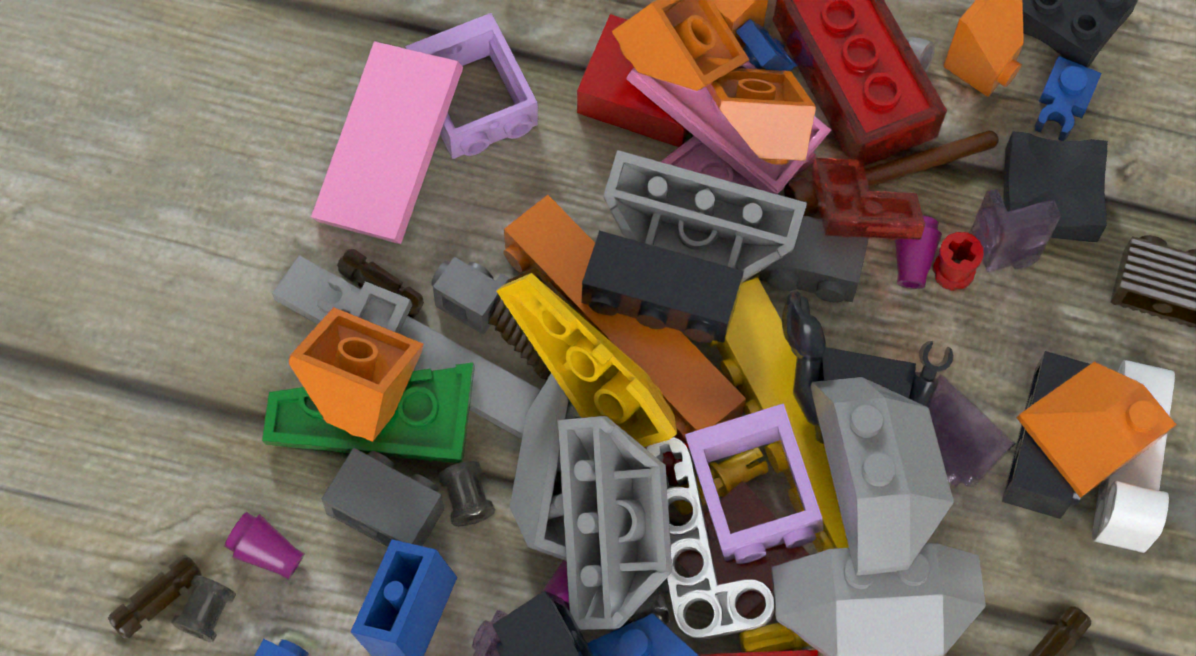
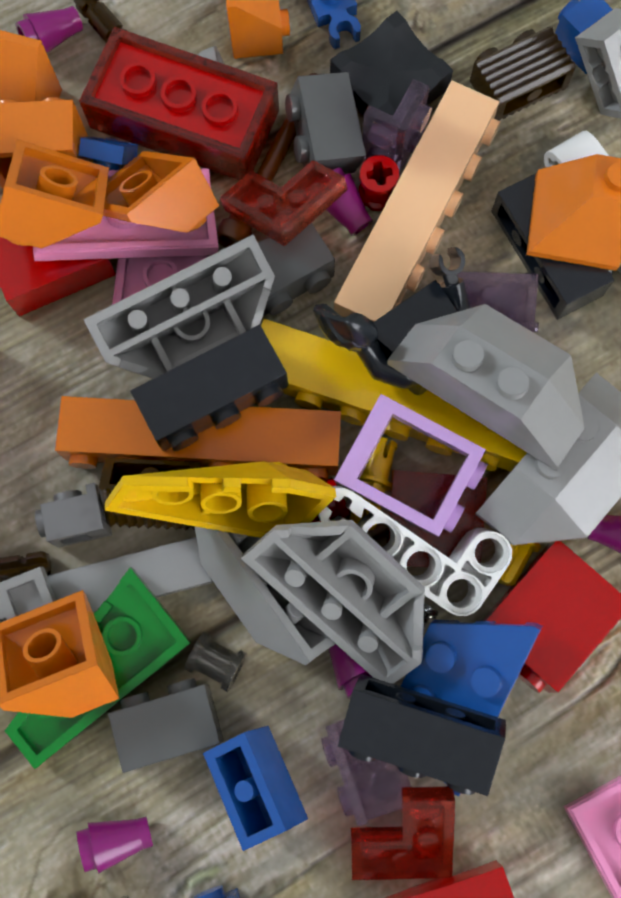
camera: 40 degrees left, 10 degrees up
none -> dark grey brick [285,72,366,178]
none -> light nougat brick [334,80,501,322]

